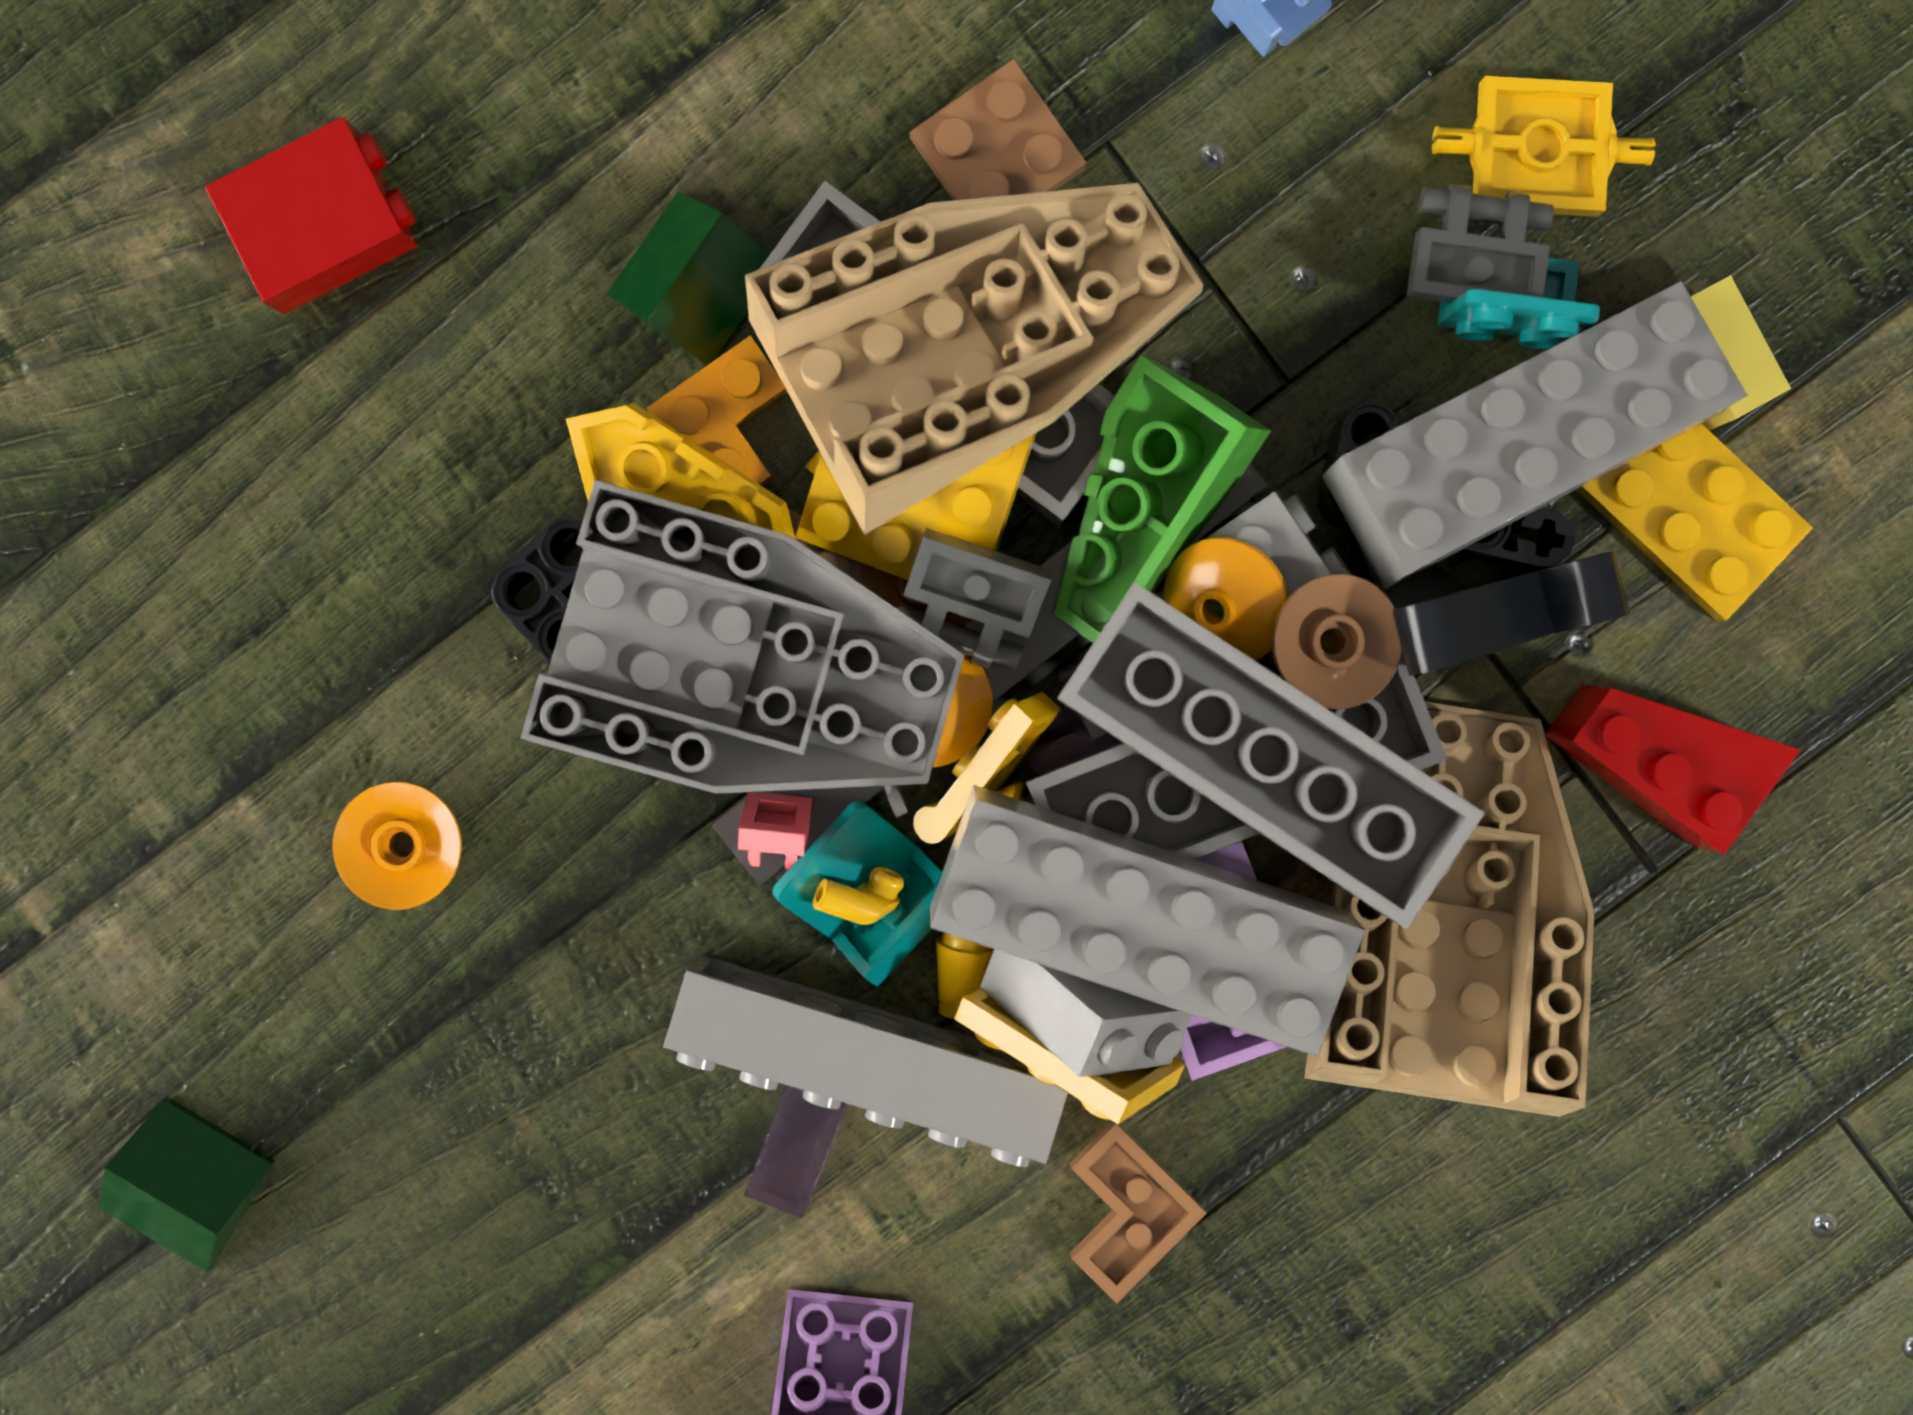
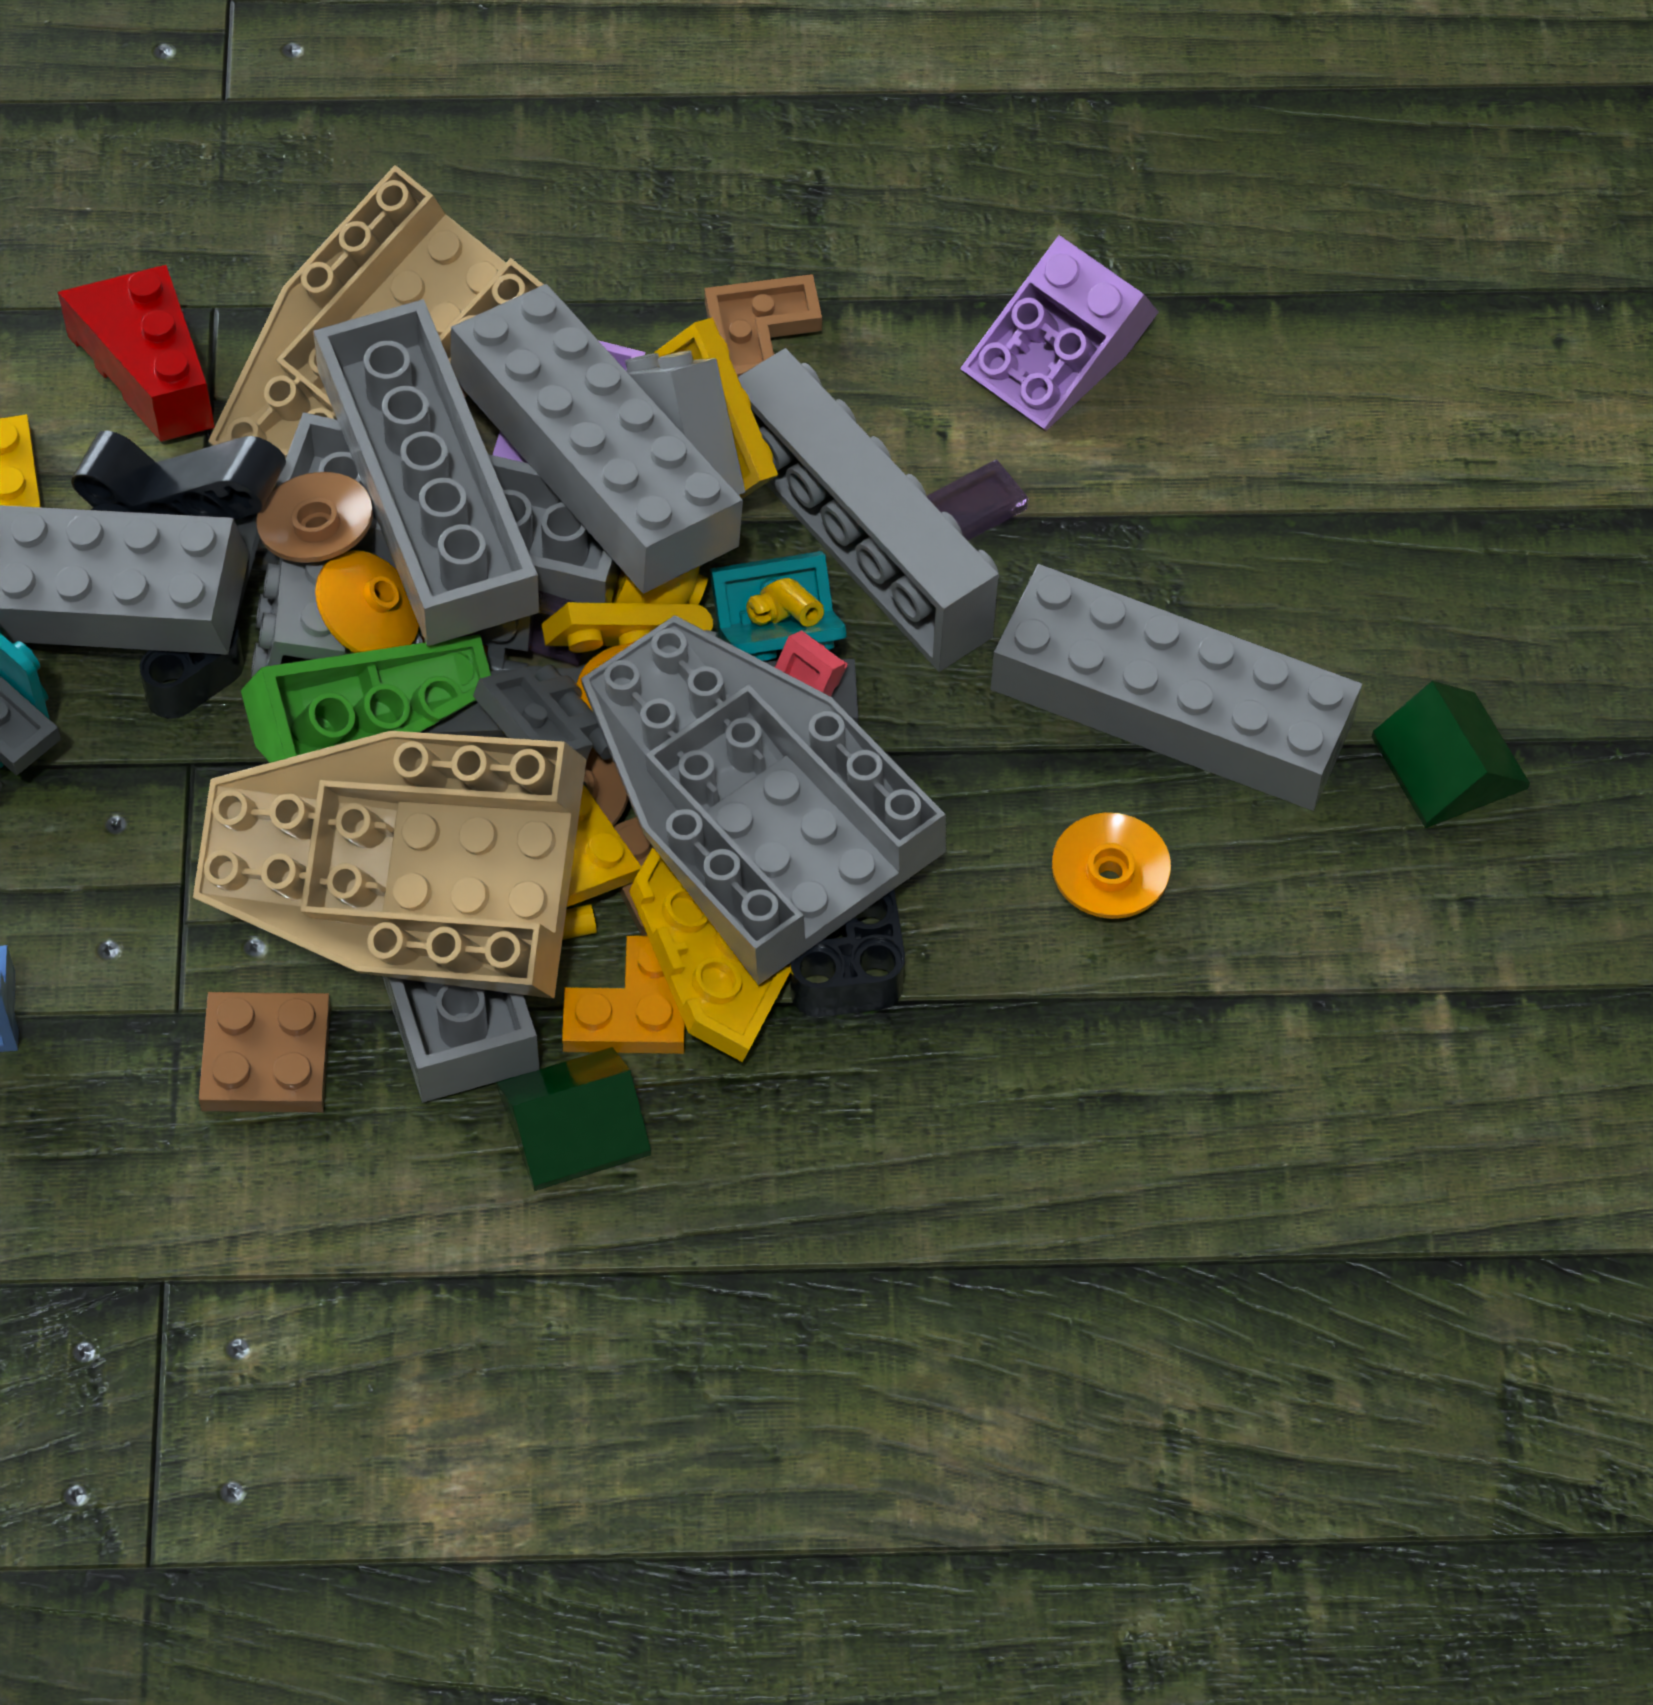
camera: 150 degrees left, 30 degrees down
red brick [204,117,418,314] -> none
yellow cone [936,932,994,1019] -> none
none -> light grey brick [990,564,1362,811]

